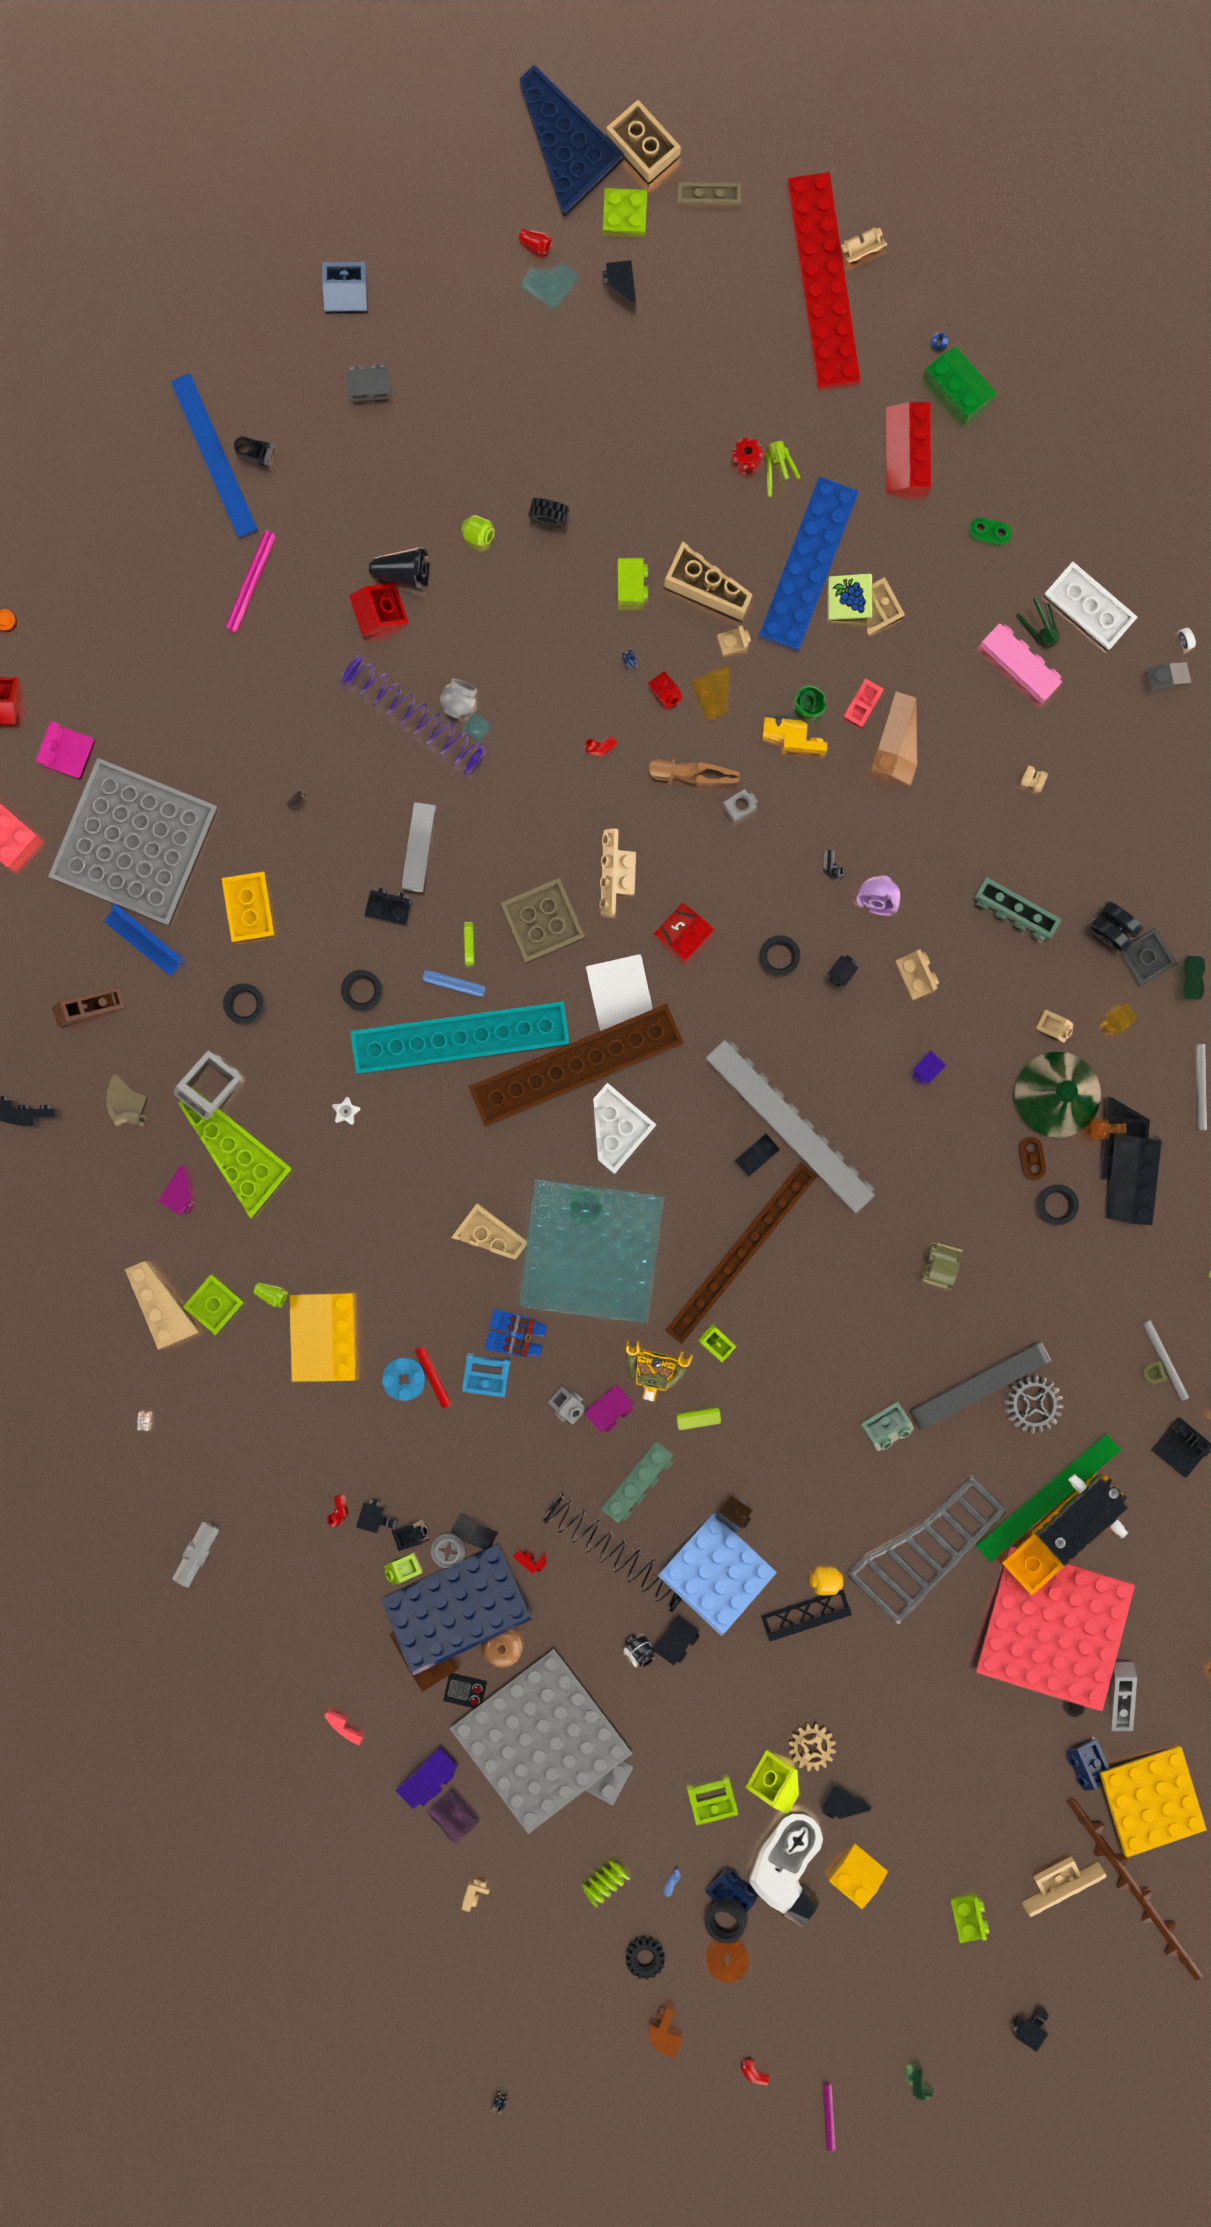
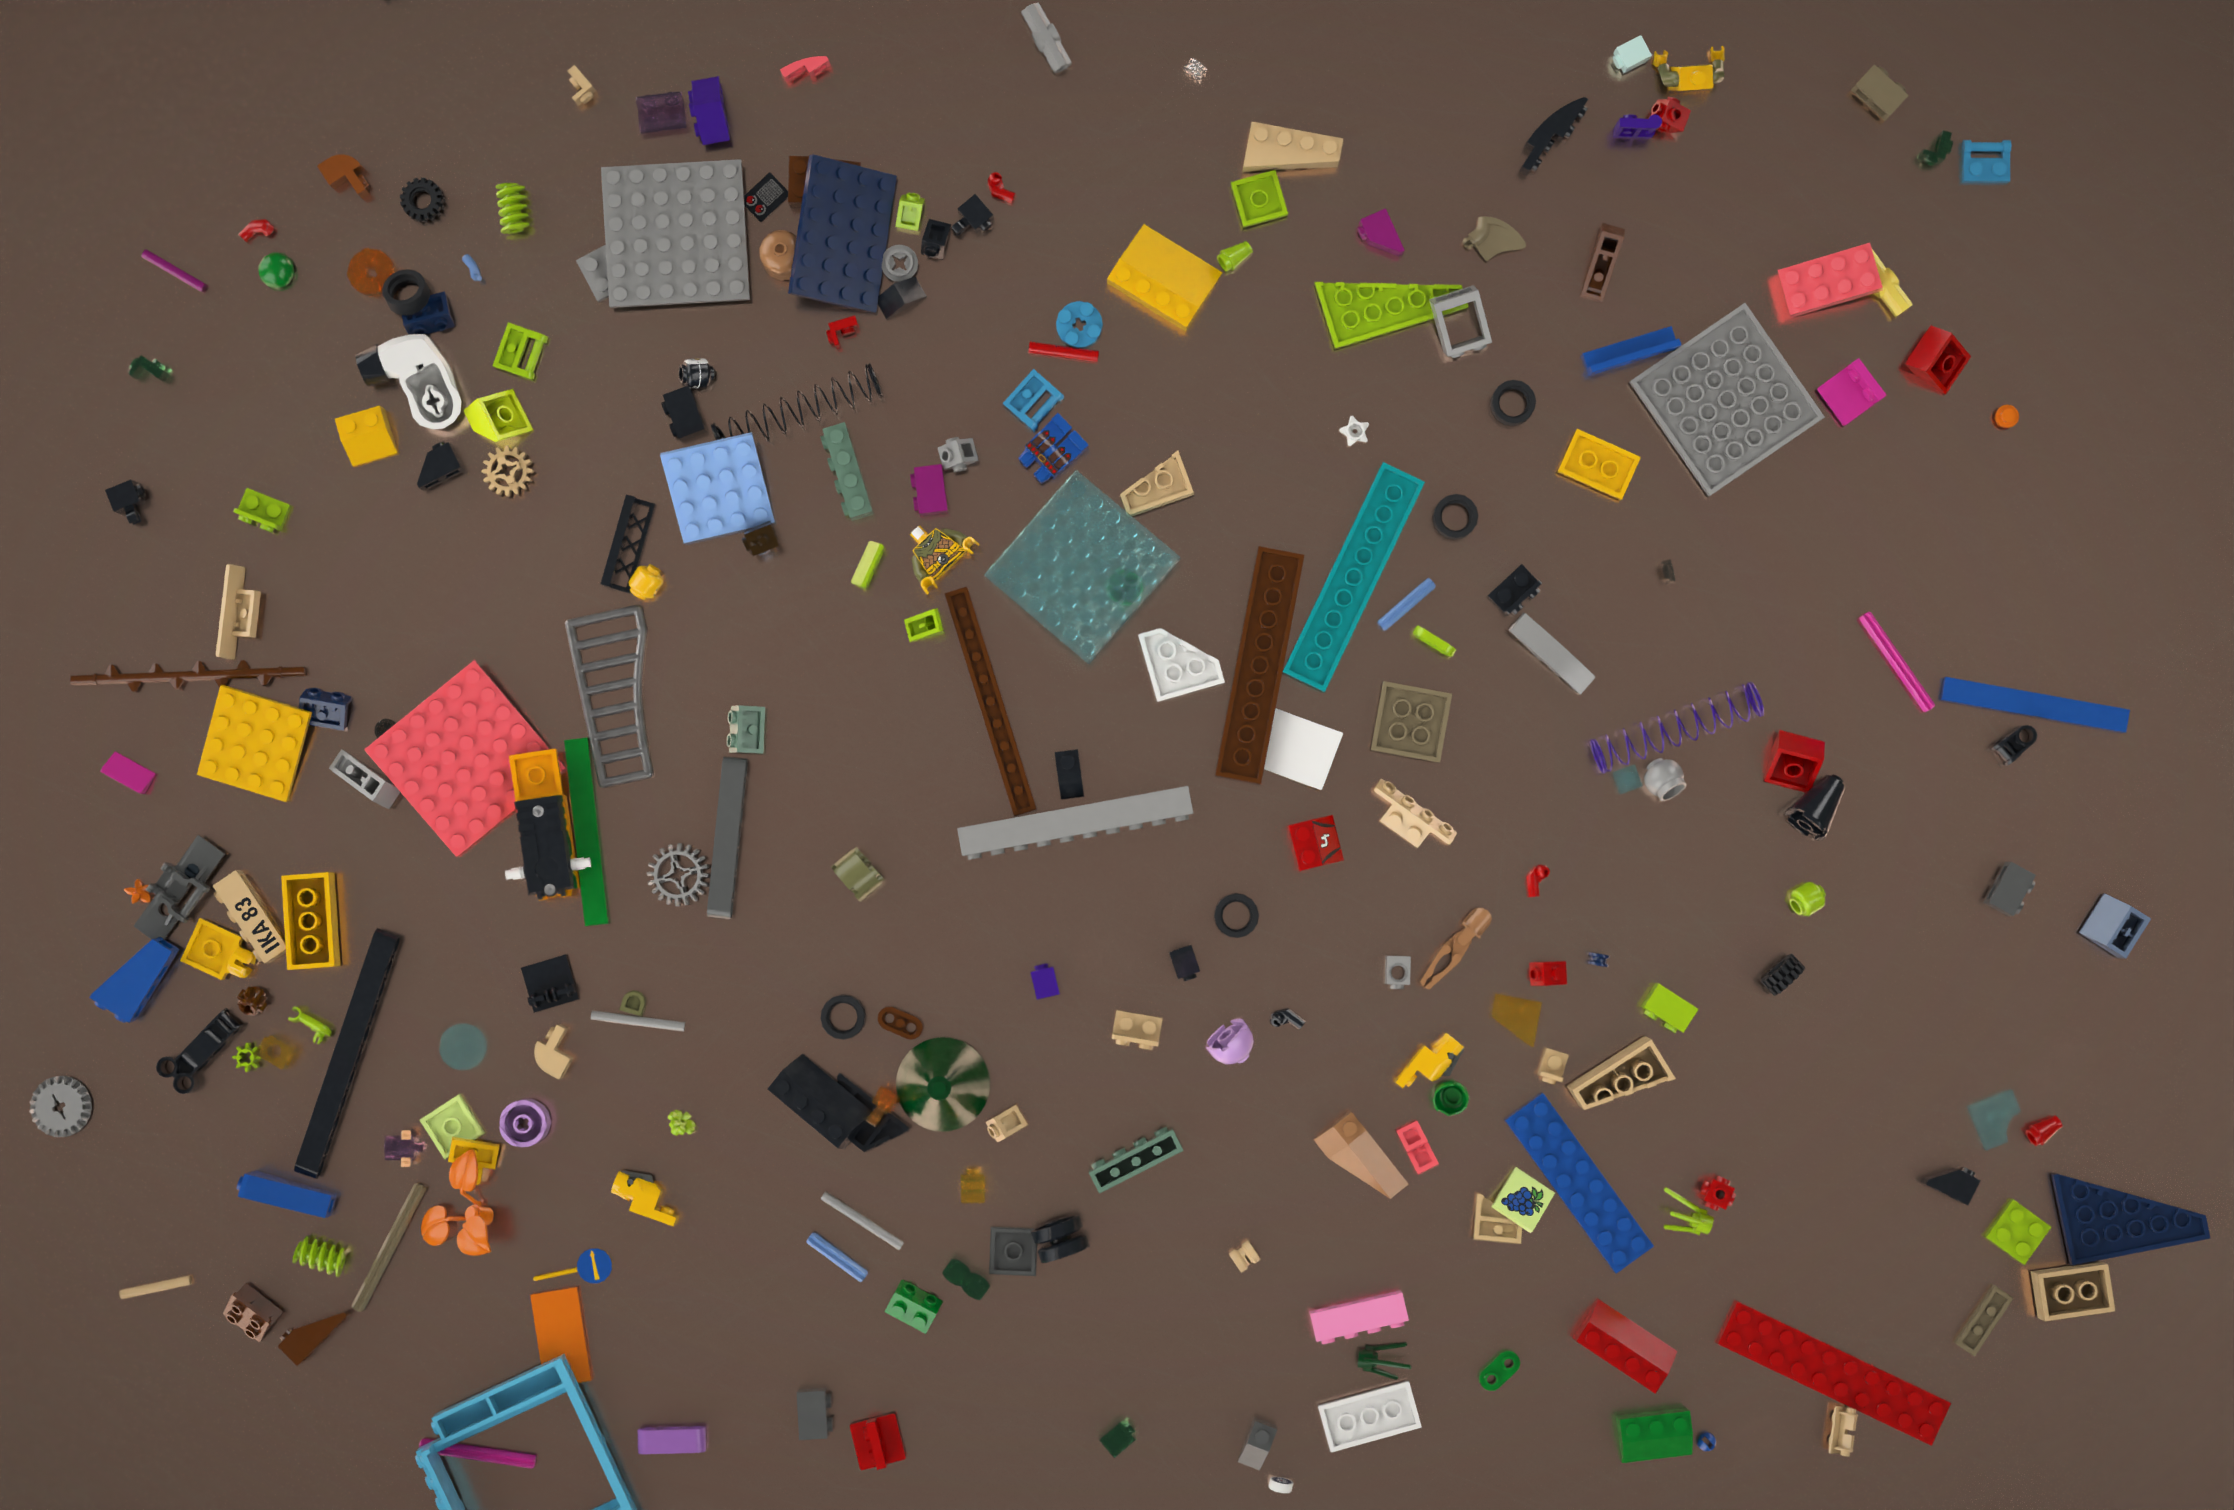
camera: 125 degrees right, 0 degrees up
none -> green hair [258,252,295,289]

